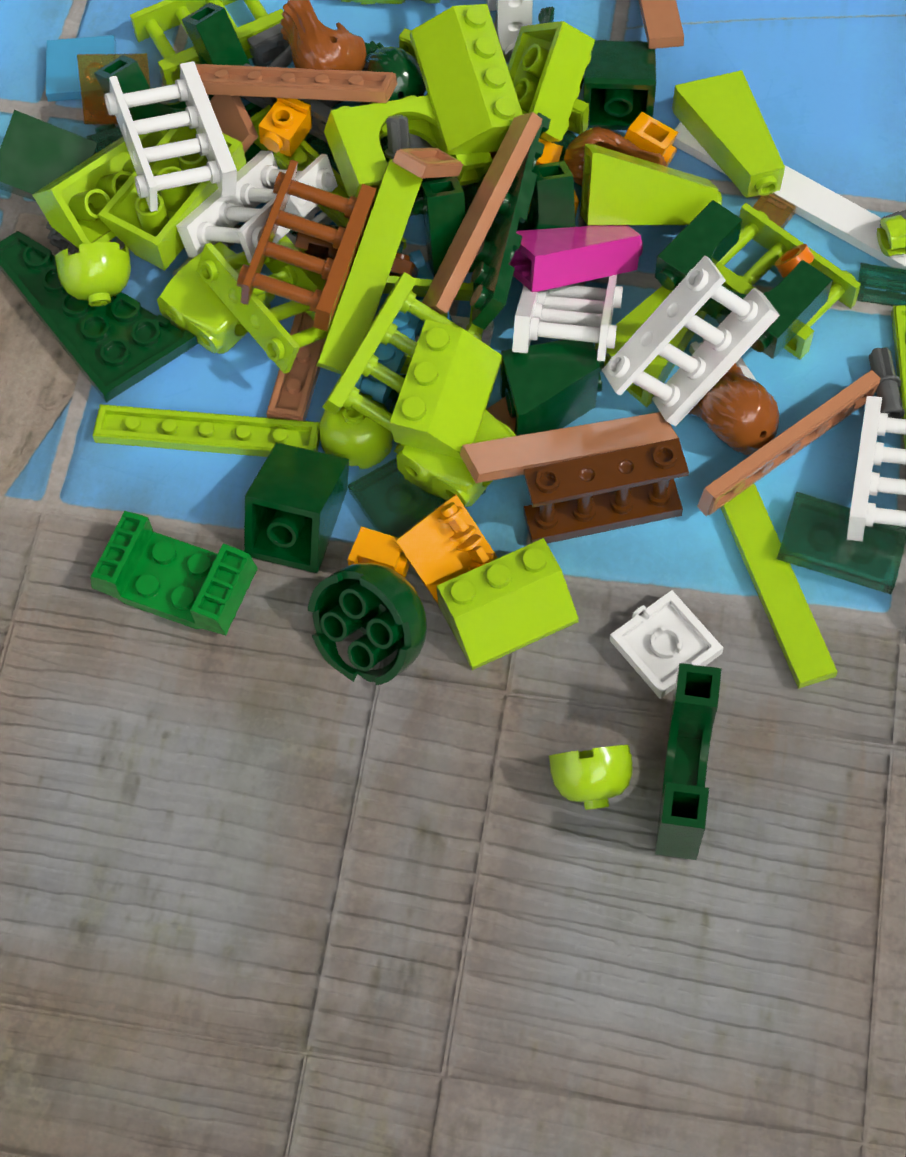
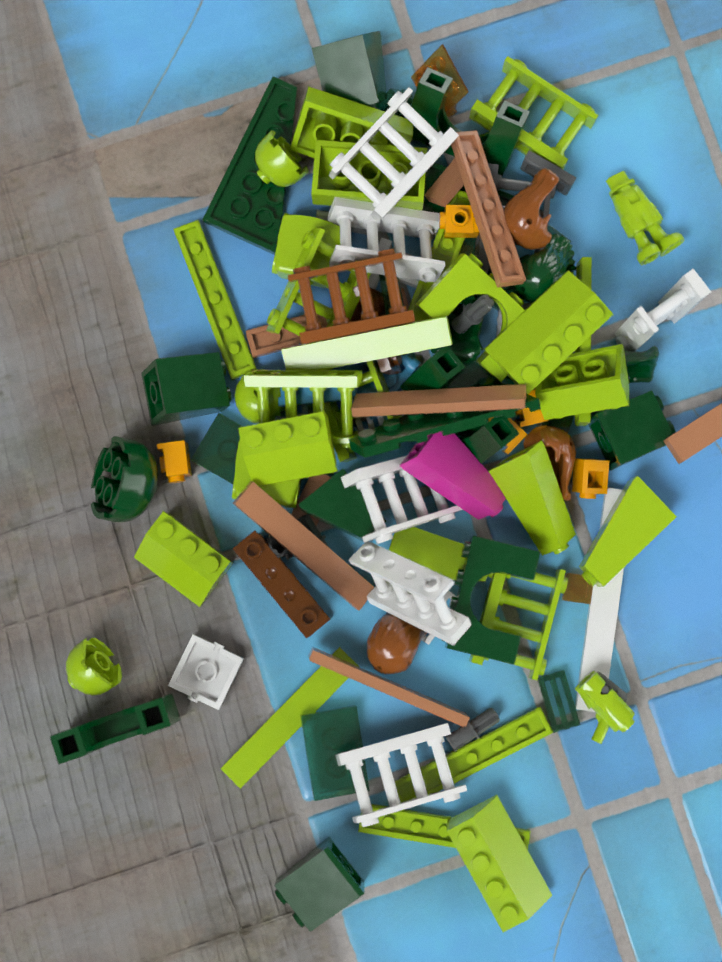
camera: 60 degrees right, 20 degrees up
dark azure tile [46,35,116,102] -> none
green plate [90,511,258,636] -> none
nougat tile [392,148,464,178] -> none
light orange hinge [395,494,497,603] -> none
orange tile [774,244,814,278] -> none

